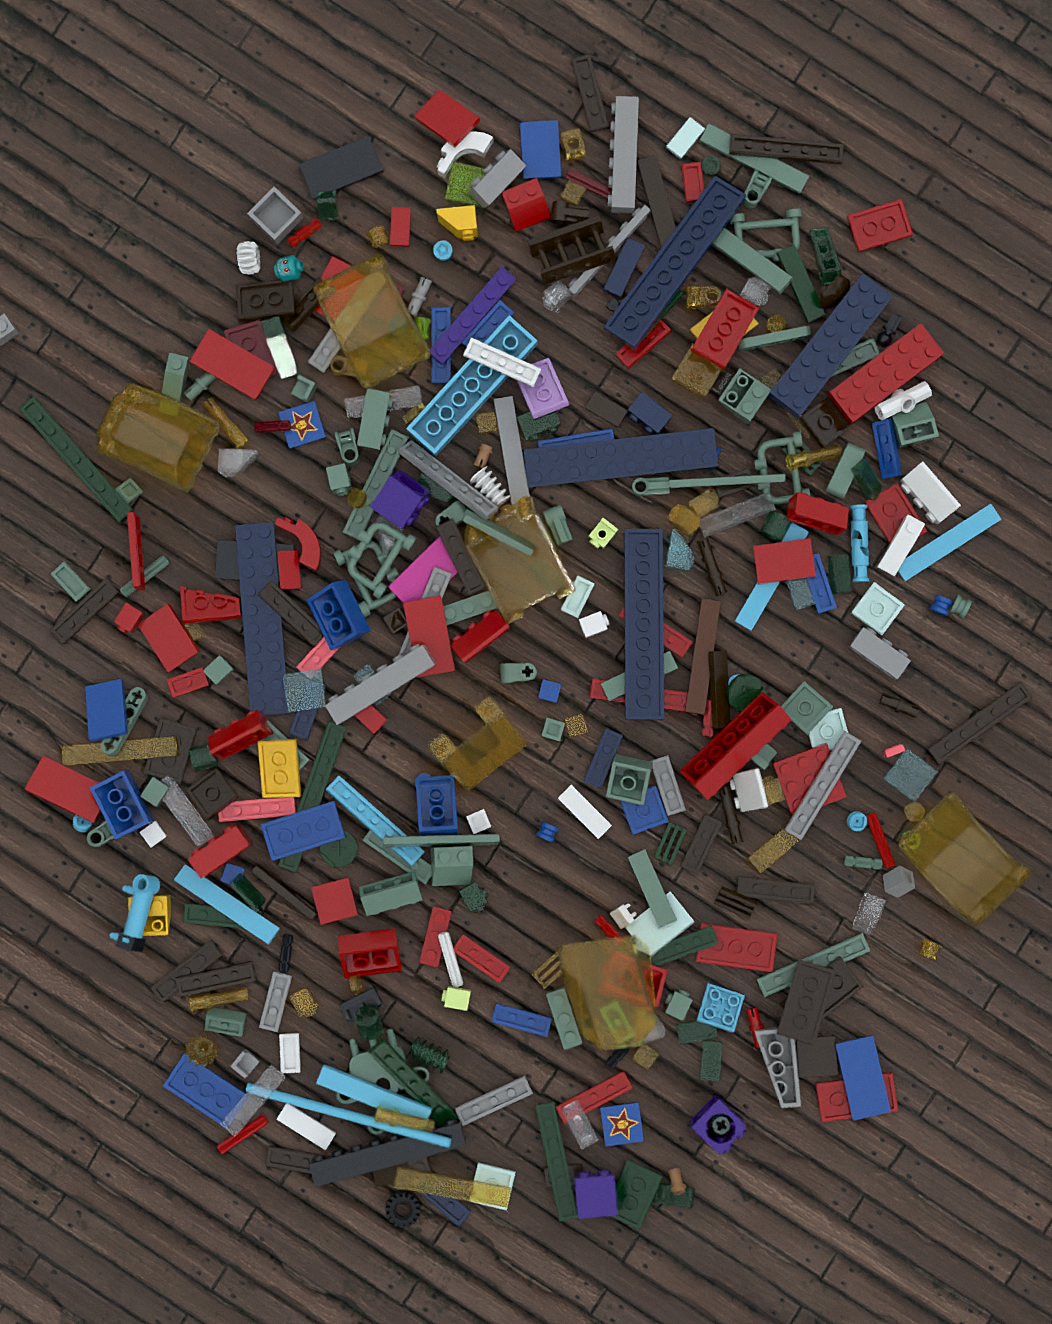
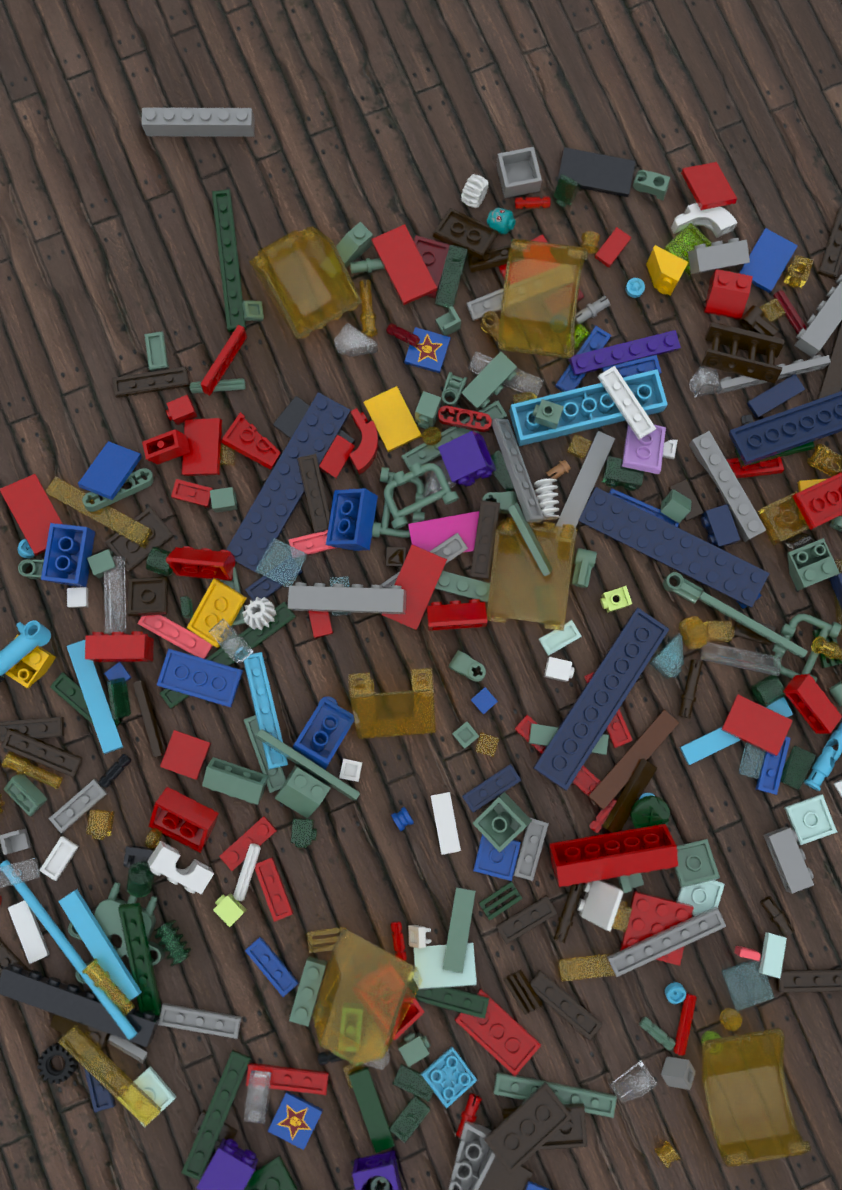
camera: 30 degrees right, 5 degrees down
dark green tile [320,830,358,867] -> none
none -> light grey tile [108,1034,148,1064]
none -> red brick [142,429,190,465]
none -> white arch [147,841,214,894]
none -> clear green tile [180,596,193,618]
none -> clear slope [209,619,254,664]
none -> white gear [242,597,277,630]
none -> dark green tile [349,1066,395,1153]
none -> yellow tile [364,386,422,452]
none -> red beam [438,406,492,432]
none -> sand green brick [532,399,564,429]
none -> sand green leg [633,170,671,201]
none -> sand green panel [660,489,692,523]
none -> white tile [663,440,678,459]
none -> light grey arch [689,431,766,542]
none -> light aqua tile [759,933,787,978]

